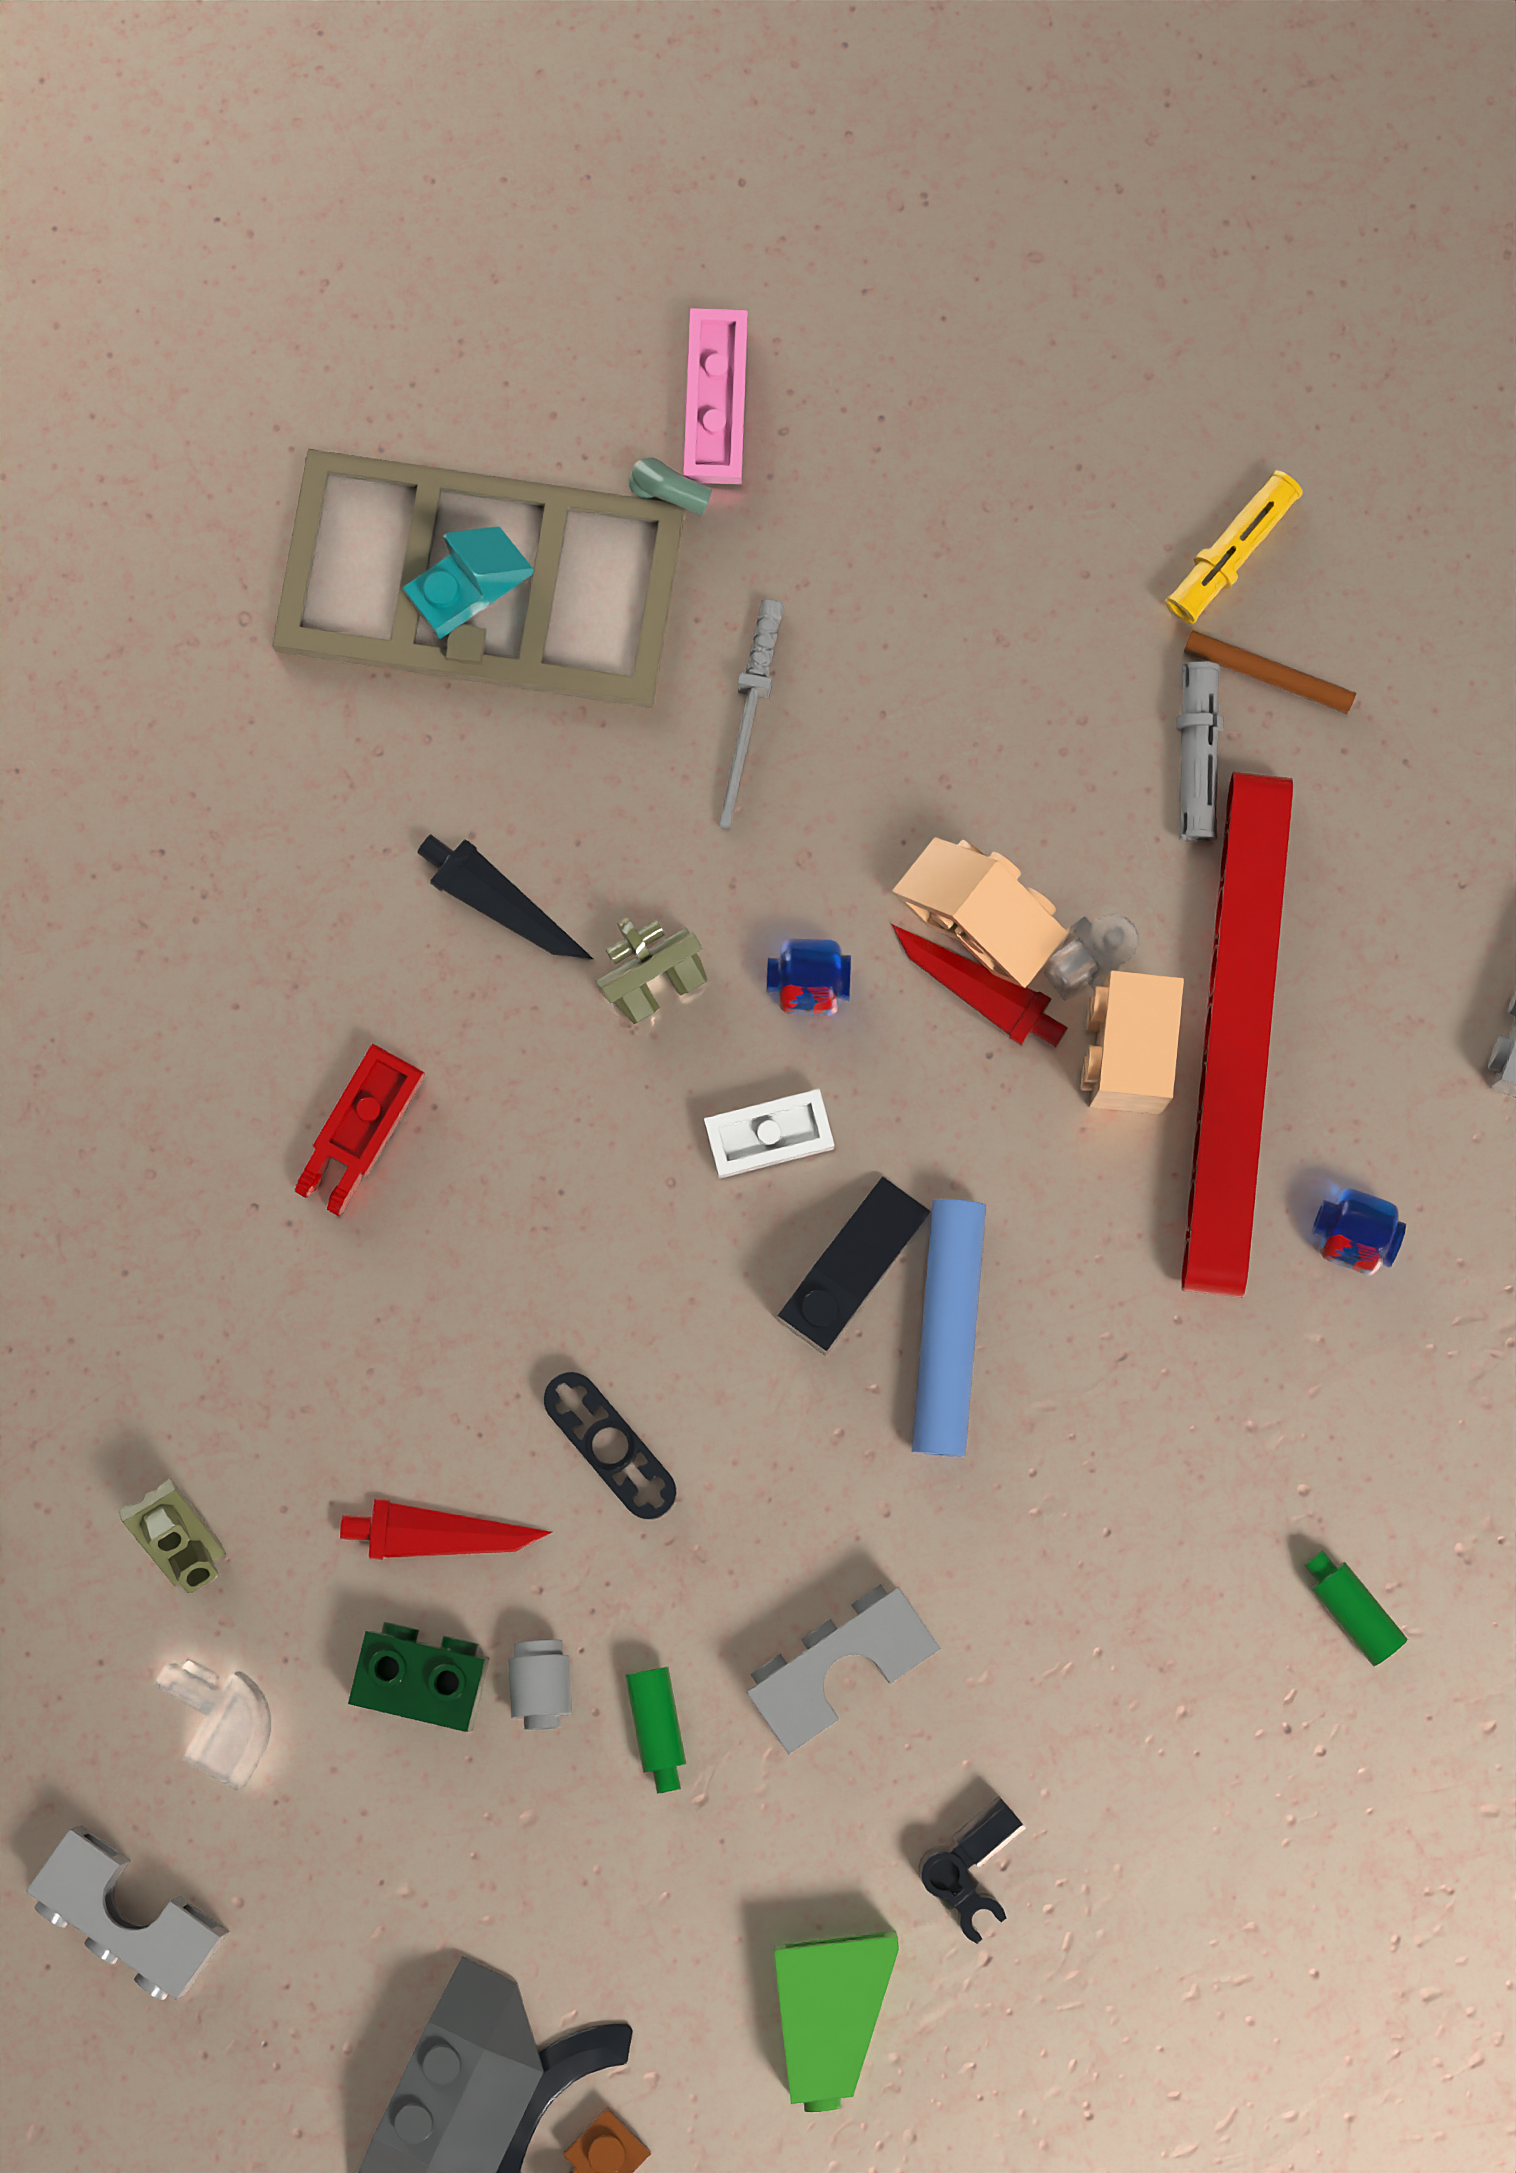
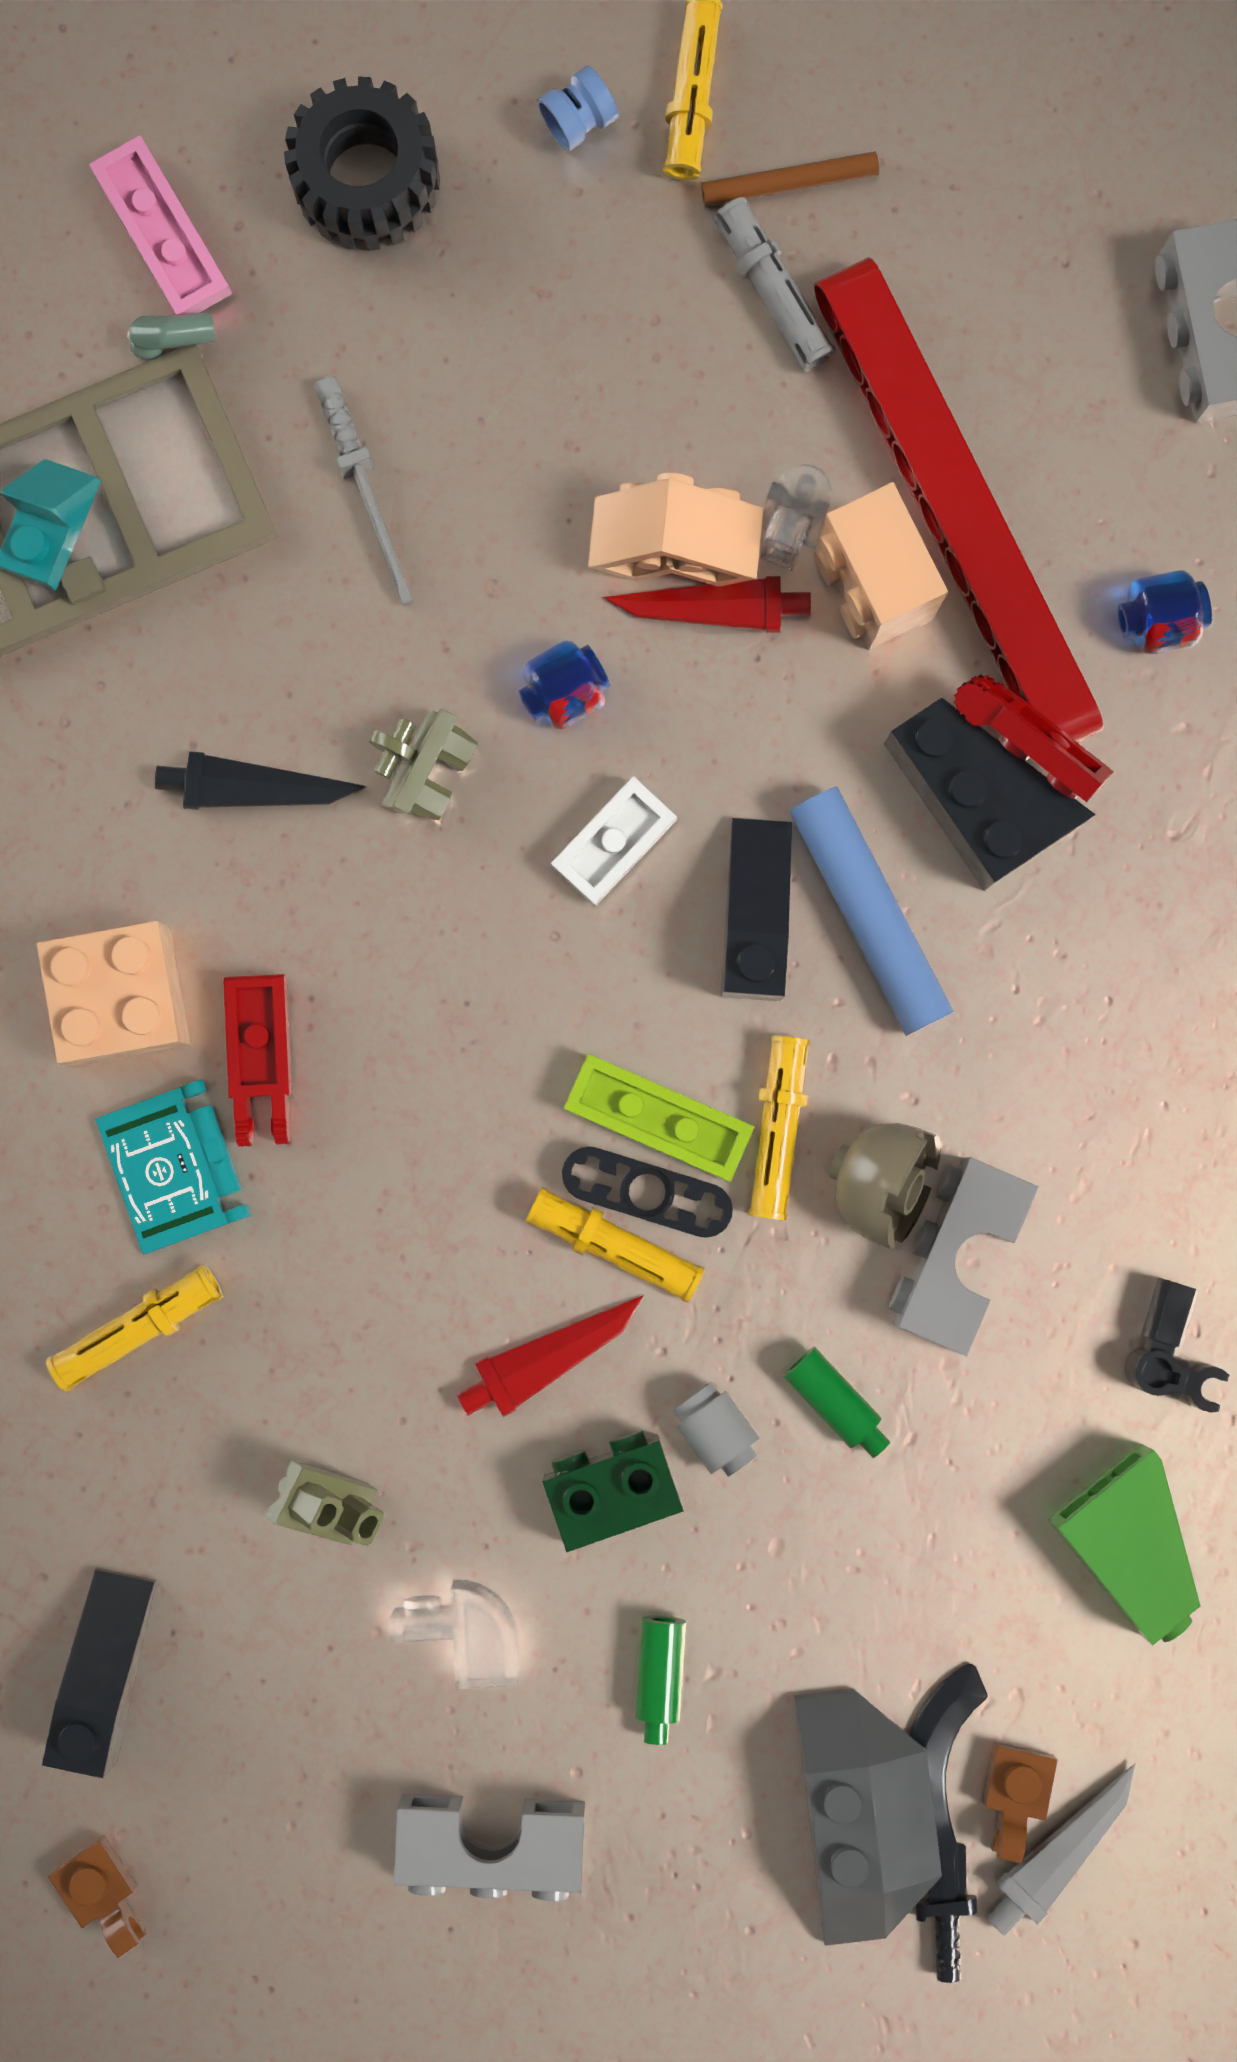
camera: 35 degrees left, 5 degrees up
none -> light nougat brick [36,921,191,1067]
none -> yellow pin [46,1264,224,1393]
none -> teal piece [95,1079,251,1255]
none -> black tyre [284,76,440,251]
none -> yellow pin [525,1187,705,1303]
none -> medium blue wheel [537,66,619,152]
none -> lime plate [564,1053,755,1182]
none -> green cylinder [635,1616,686,1745]
none -> yellow pin [748,1035,810,1220]
none -> dark tan cylinder [829,1123,941,1249]
none -> black wedge [884,697,1096,891]
none -> red hinge [953,674,1114,803]

